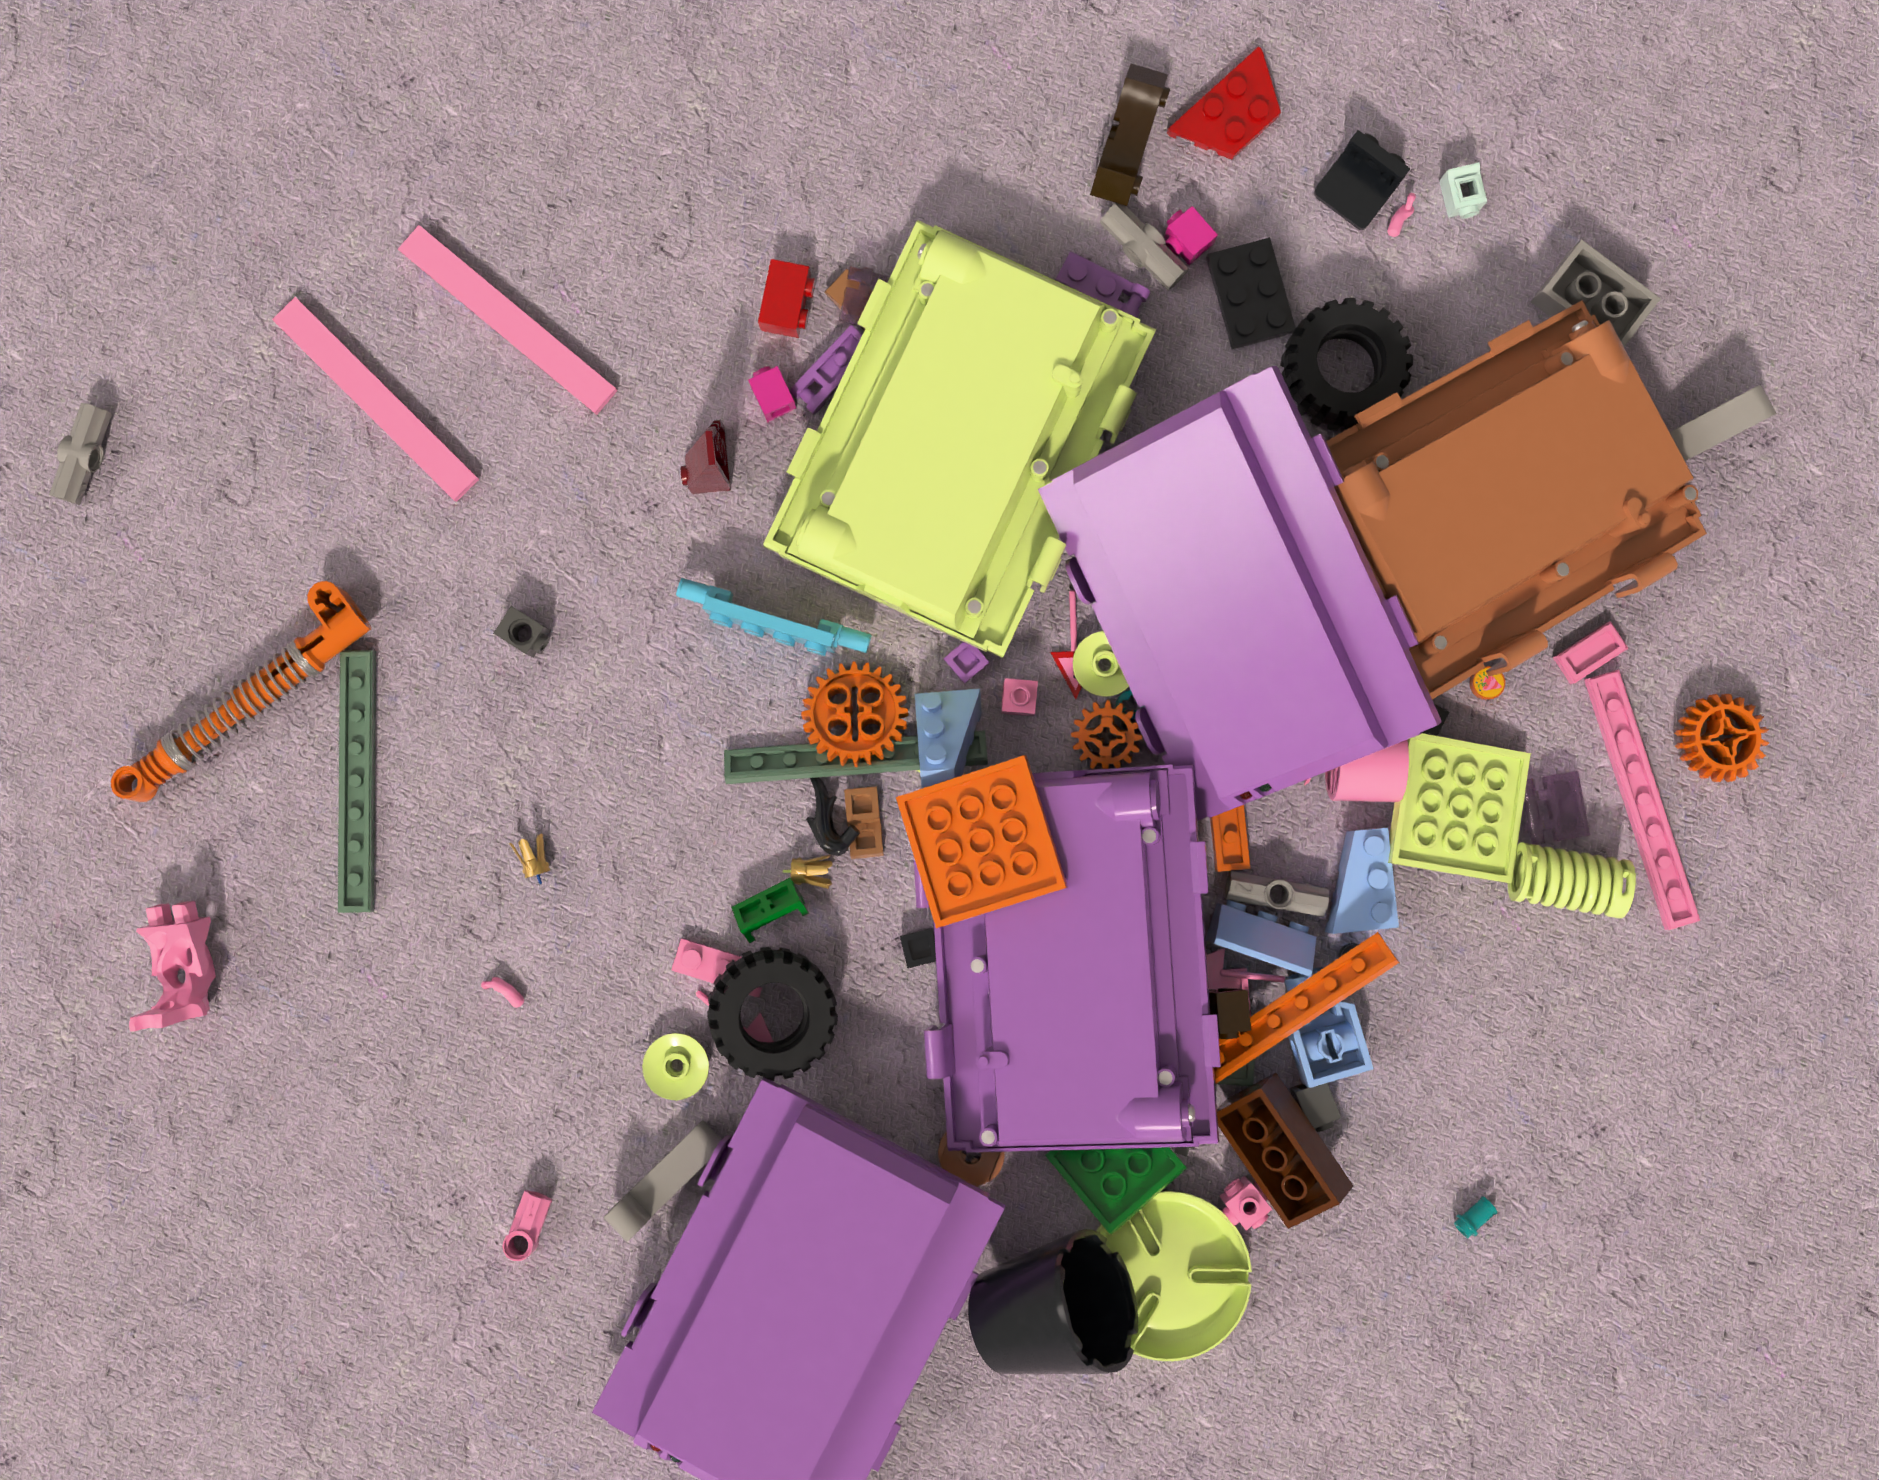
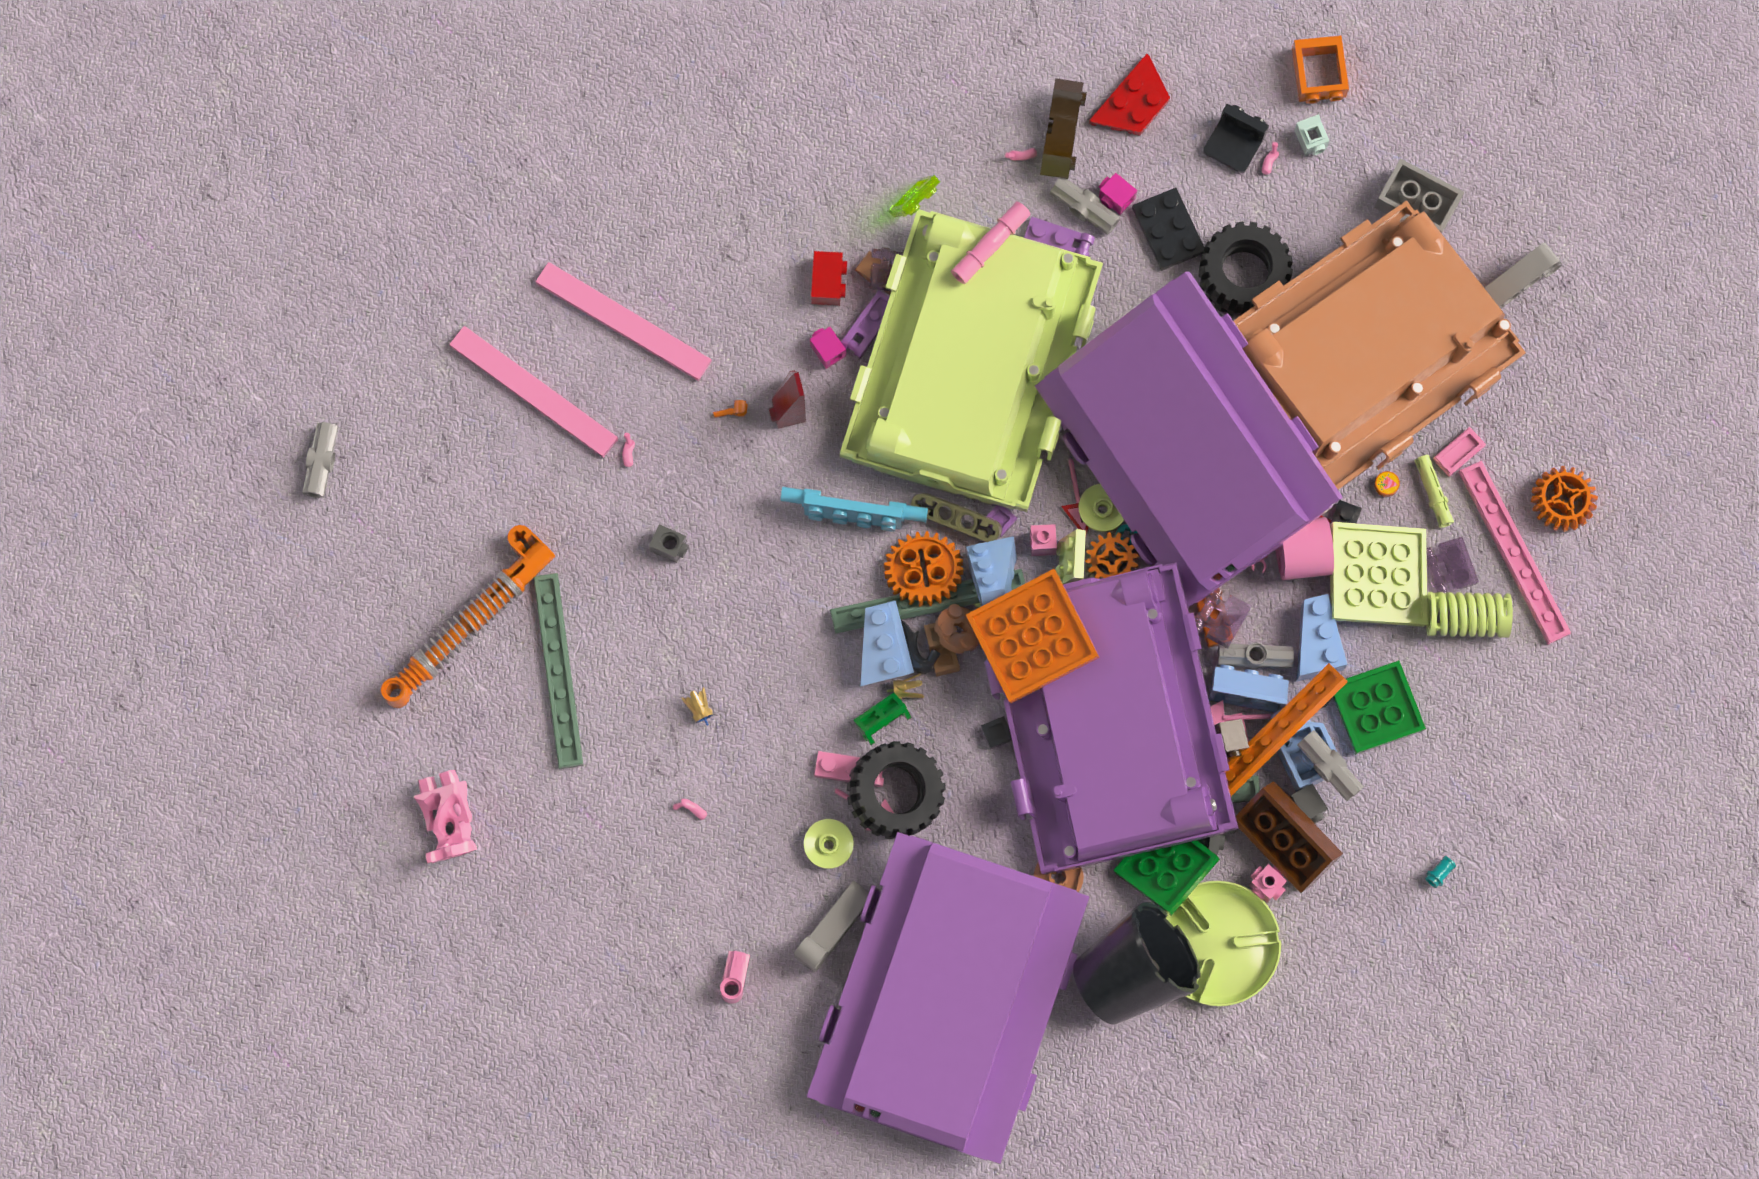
camera: 10 degrees left, 10 degrees down
none -> bright pink piece [622,433,635,467]
none -> orange hand [713,400,748,418]
none -> light blue wedge [860,601,914,686]
none -> clear neon green plate [888,175,940,218]
none -> olive beam [911,493,1002,542]
none -> nougat plate [934,604,980,654]
none -> bright pink piece [951,201,1031,284]
none -> bright pink piece [1005,148,1037,161]
none -> yellowish green plate [1056,529,1086,584]
none -> plate [1195,589,1252,649]
none -> orange window [1292,35,1349,104]
none -> light grey piece [1297,730,1364,801]
none -> green plate [1333,660,1426,755]
none -> yellowish green pin [1414,455,1454,528]

